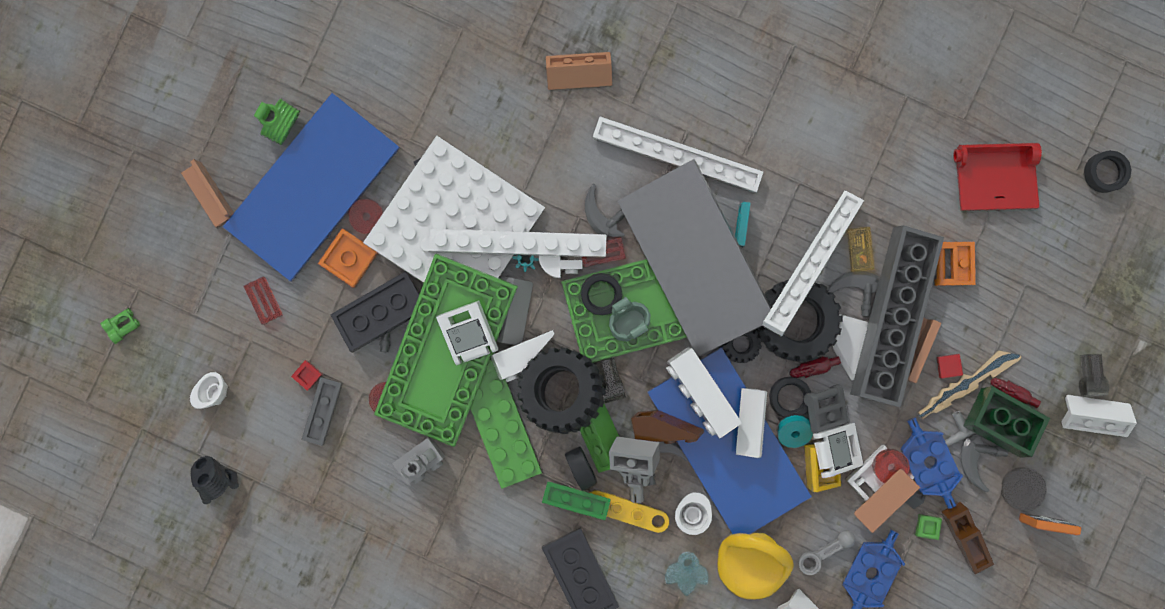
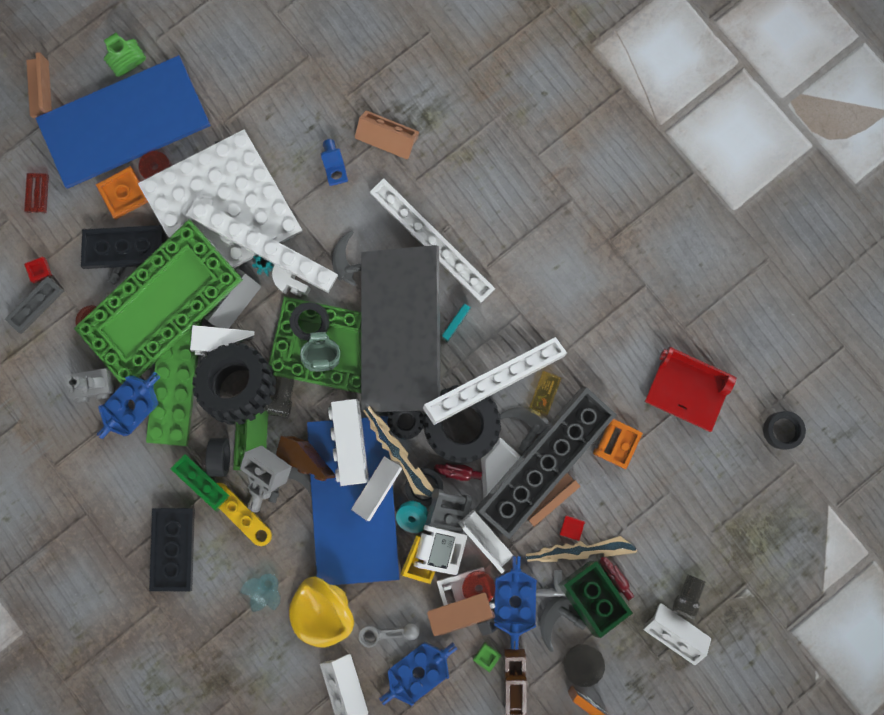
camera: 25 degrees right, 5 degrees down
white container [436,300,498,365] -> none
clear red tile [582,237,626,267] -> none
white piece [675,492,712,535] -> none
none -> blue plate [97,372,160,439]
none -> blue bracket [321,139,348,186]
none -> tan sword [363,406,434,497]
none -> white panel [458,510,514,574]

